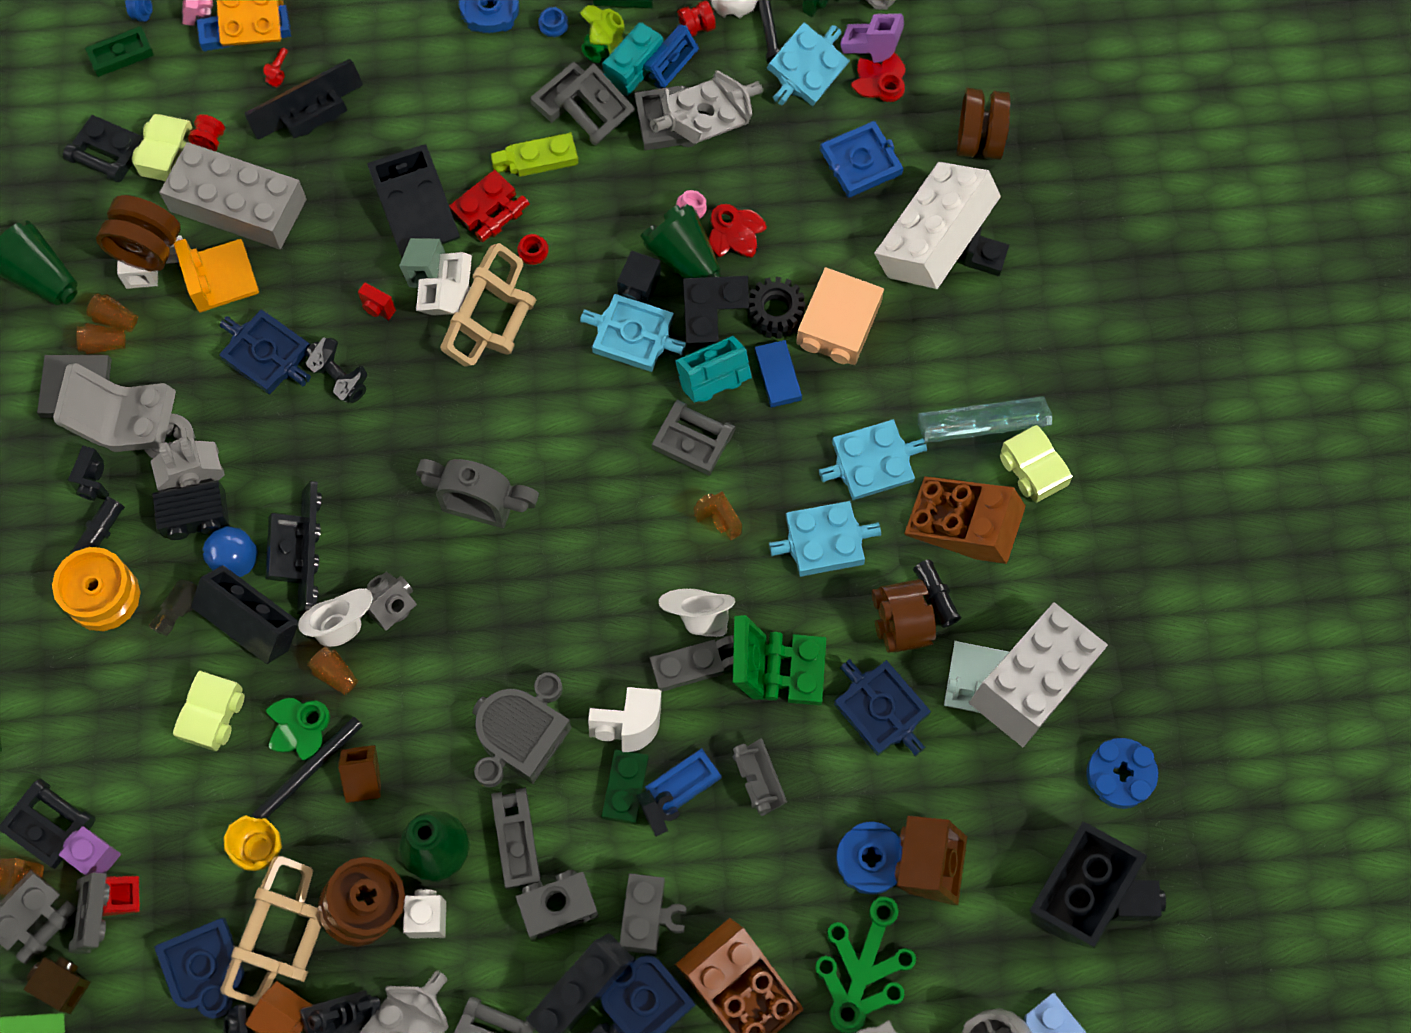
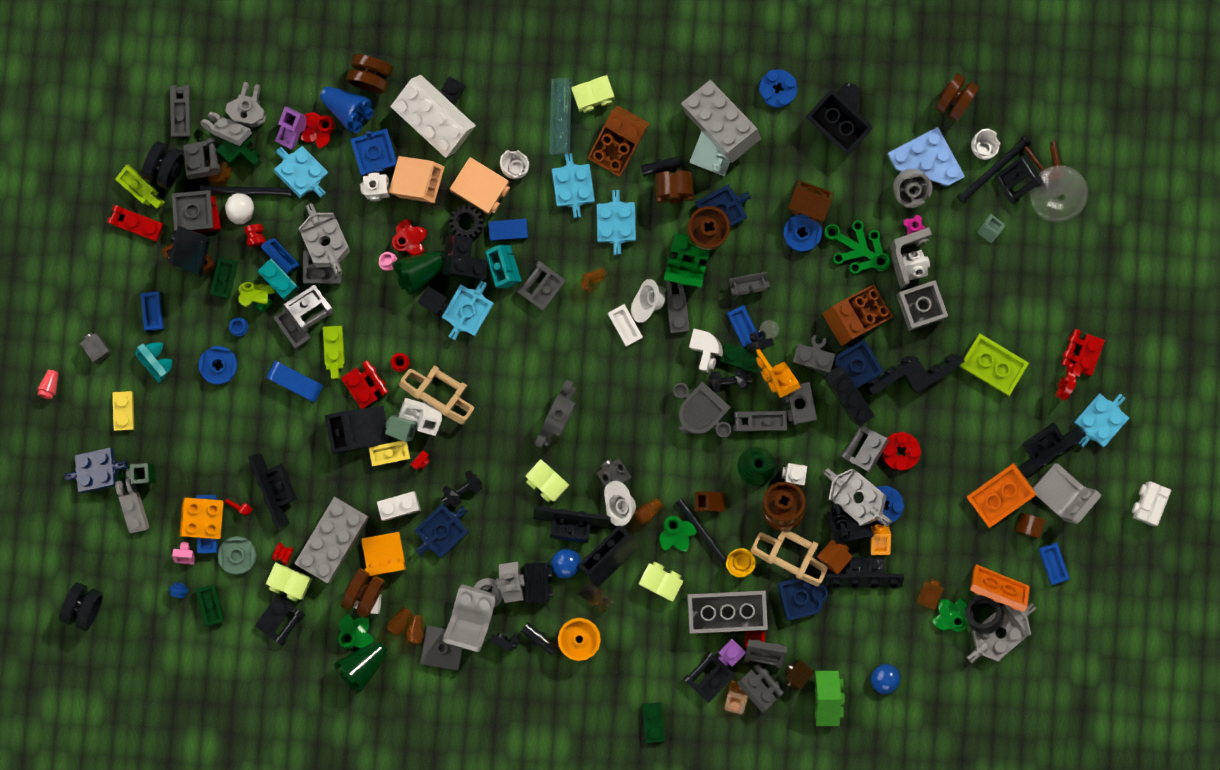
camera: 80 degrees left, 15 degrees up
none -> sand green tile [218,536,257,575]
none -> blue beam [266,361,324,403]
none -> blue cone [320,86,374,133]
none -> green plate [338,614,375,649]
none -> white brick [360,173,390,202]
none -> light yellow plate [368,441,411,466]
none -> white brick [377,491,421,521]
none -> light nougat brick [388,156,445,203]
none -> clear smoke bracket [424,182,449,212]
none -> white hair [500,150,529,179]
none -> yellowish green brick [525,459,570,503]
none -> white tile [608,304,643,347]
none -> reddish brown wheel [687,206,730,251]
none -> light grey brick [687,591,768,634]
none -> black piece [708,369,752,392]
none -> light orange bracket [755,349,801,398]
none -> clear tile [759,320,779,339]

